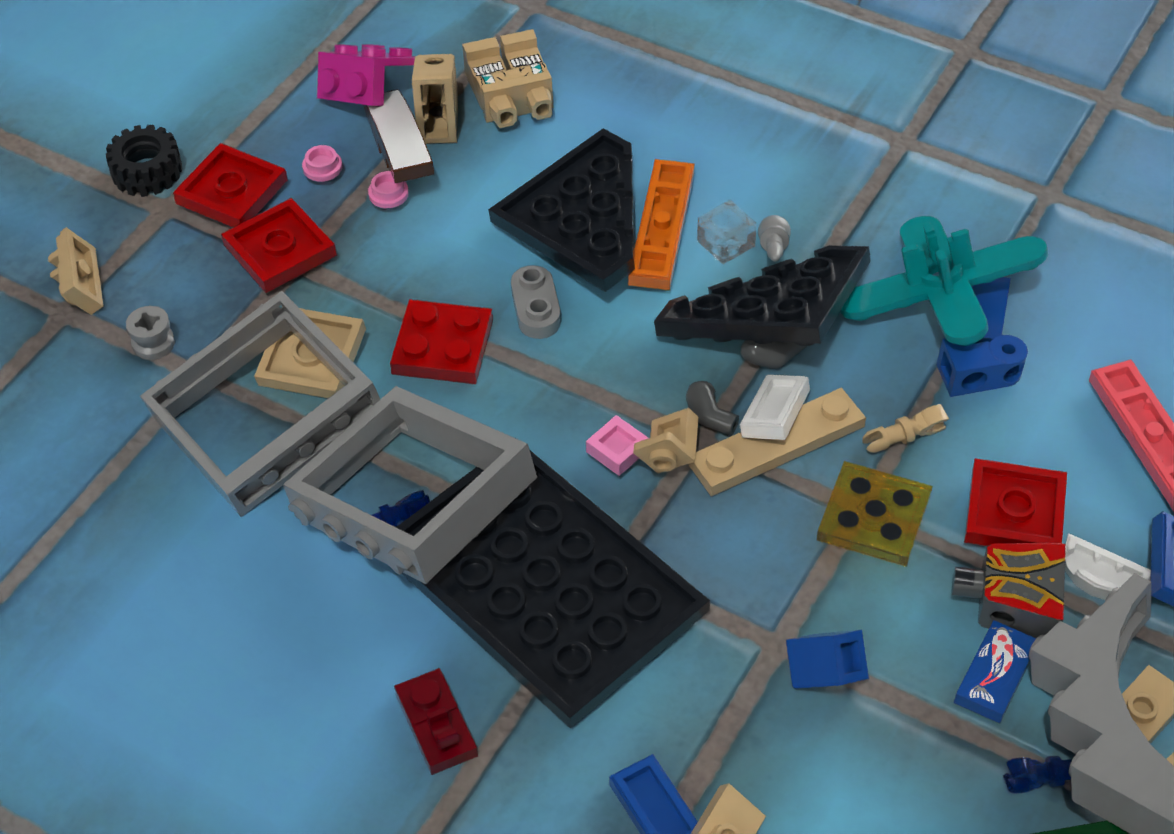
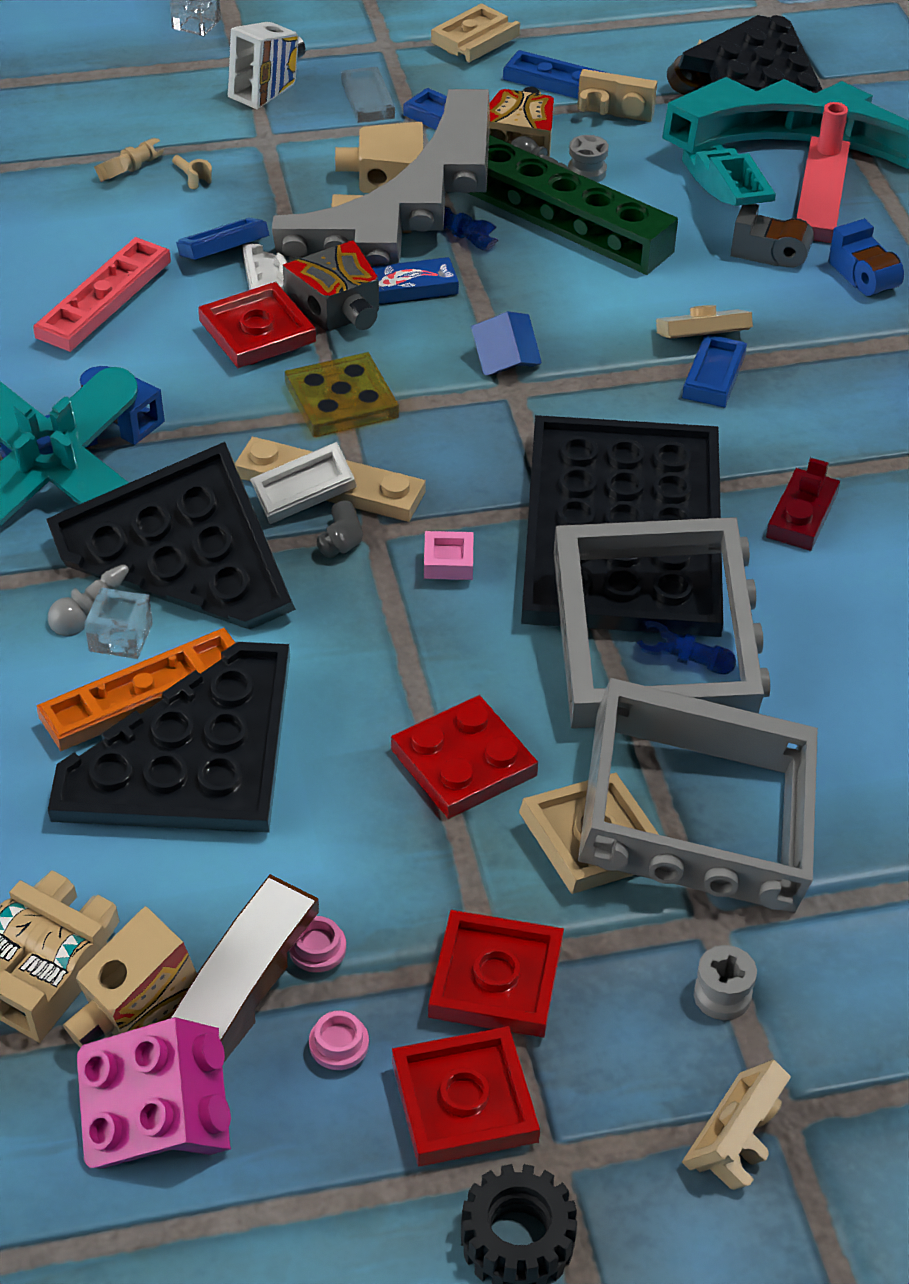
camera: 135 degrees left, 5 degrees down
light grey plate [511,265,561,339] -> none
tan bracket [633,408,699,474] -> none
tan piece [862,404,949,453] -> none

